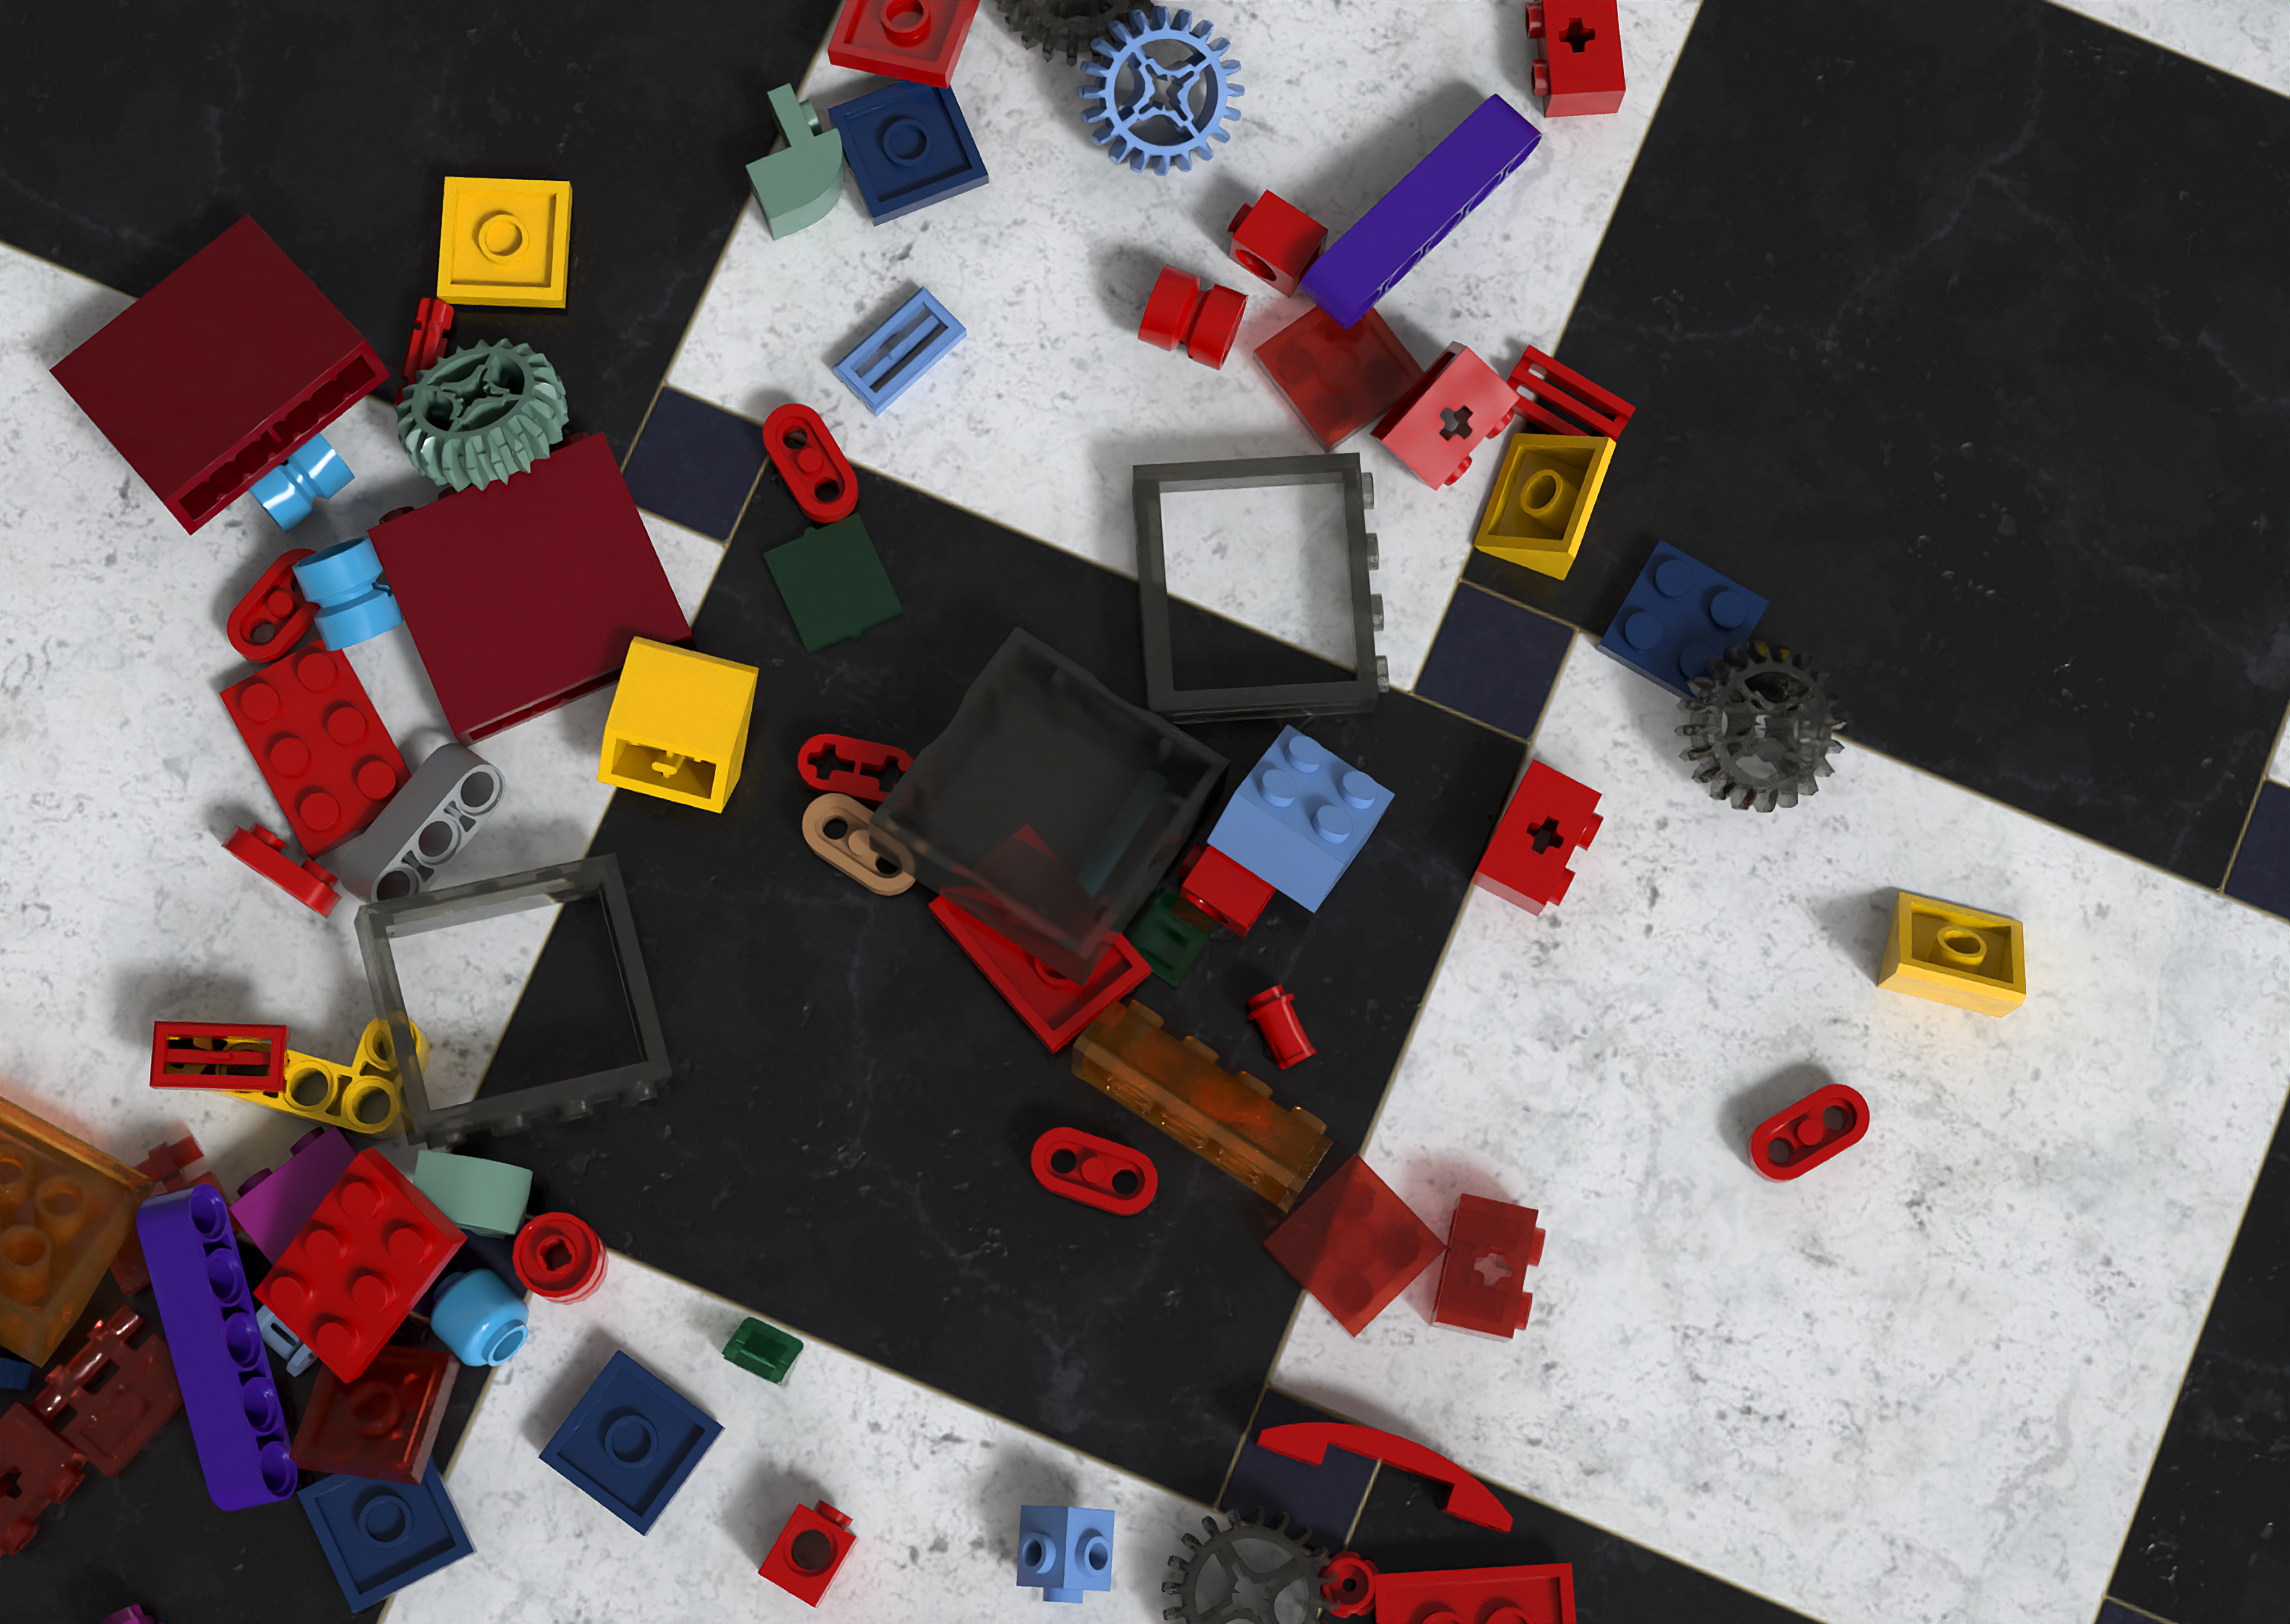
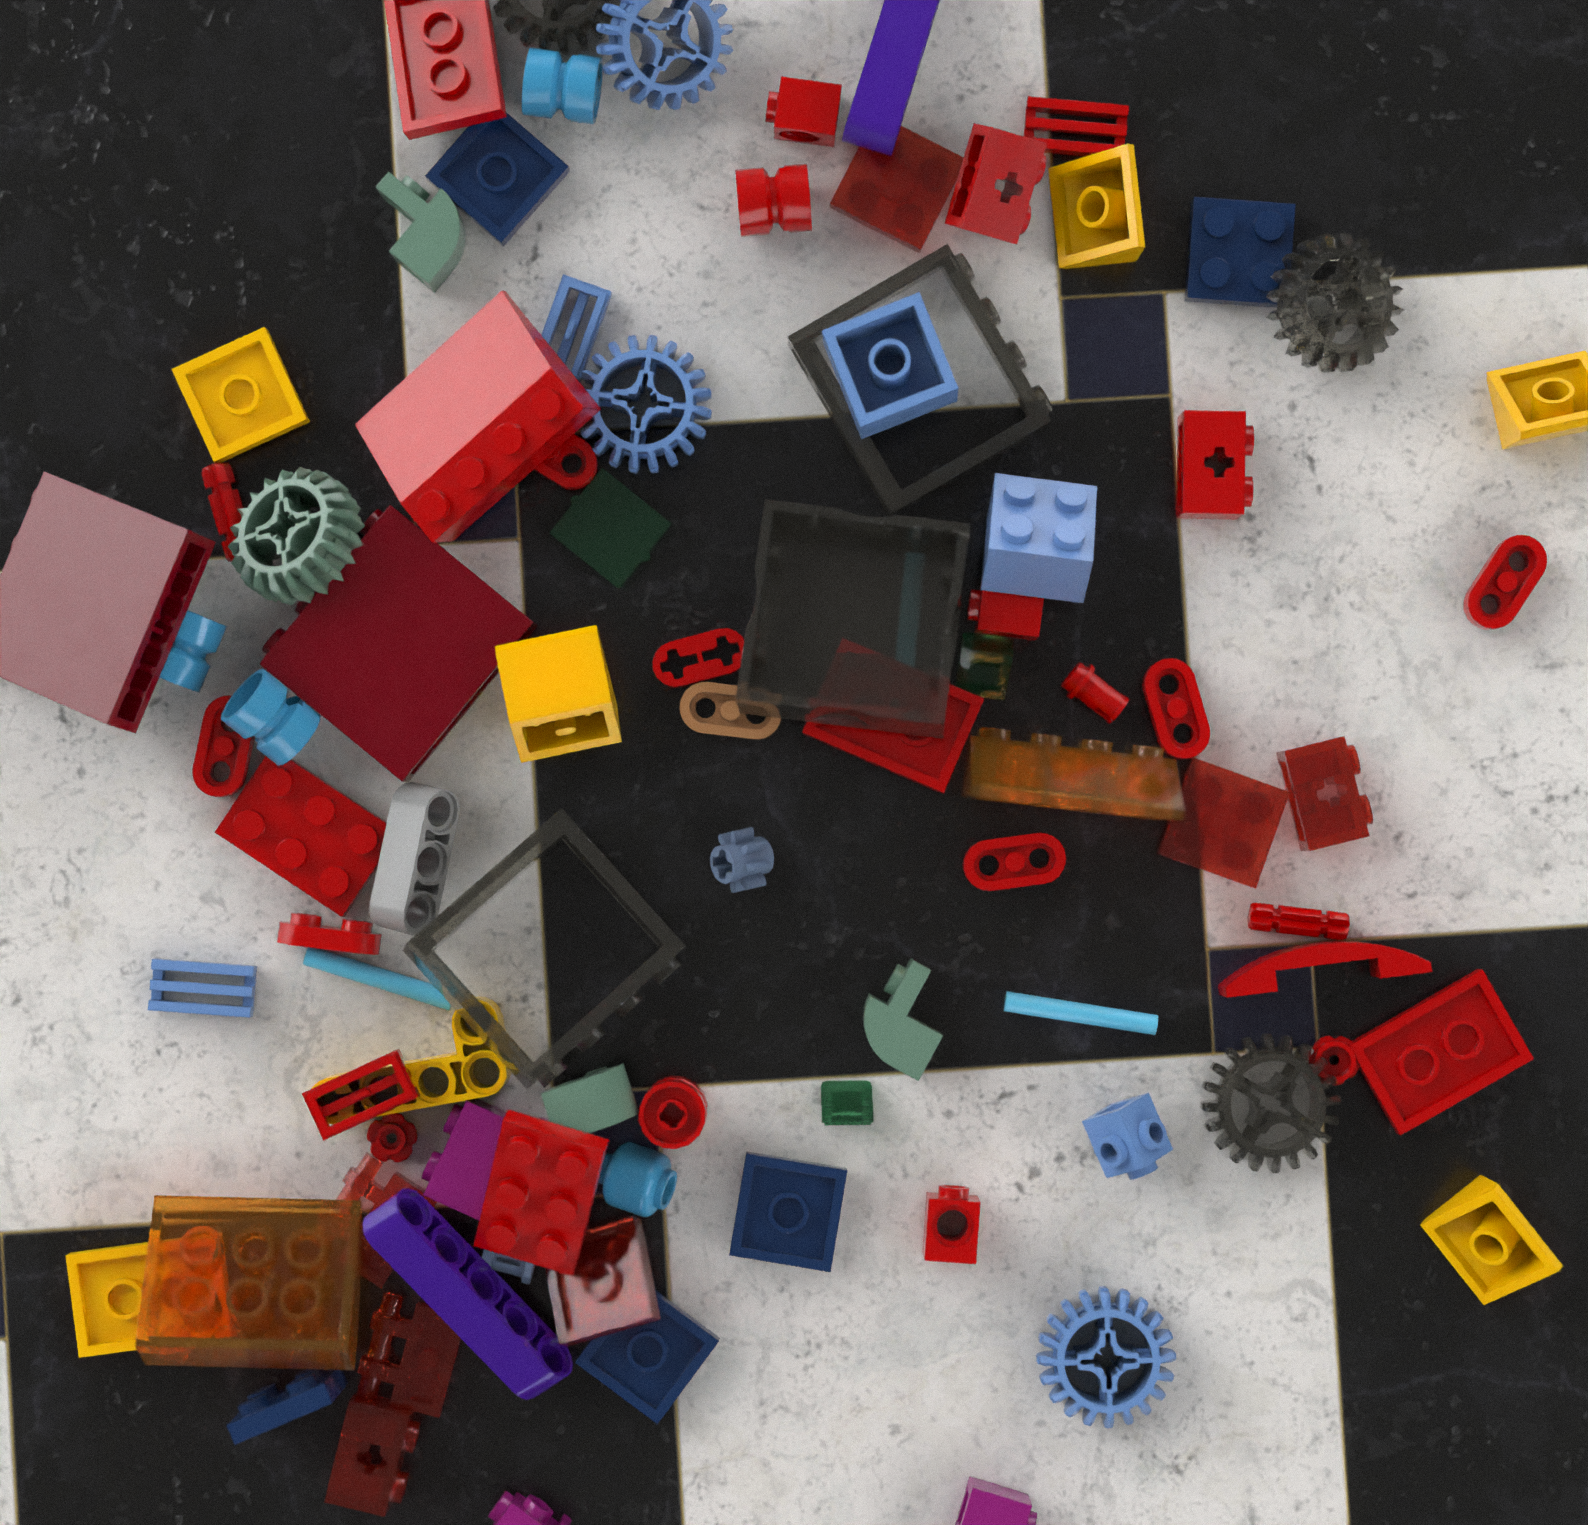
camera: 20 degrees left, 10 degrees up
none -> medium blue tile [148,958,257,1018]
none -> medium azure bar [303,947,456,1011]
none -> slope [355,290,601,543]
none -> red plate [367,1113,418,1163]
none -> dark azure wheel [522,48,603,125]
none -> medium blue gear [580,335,712,474]
none -> sand blue gear [710,827,774,893]
none -> medium blue brick [822,292,959,439]
none -> sand green brick [863,958,943,1081]
none -> medium azure bar [1003,991,1158,1035]
none -> red plate [1142,658,1210,759]
none -> red axle [1248,902,1350,940]

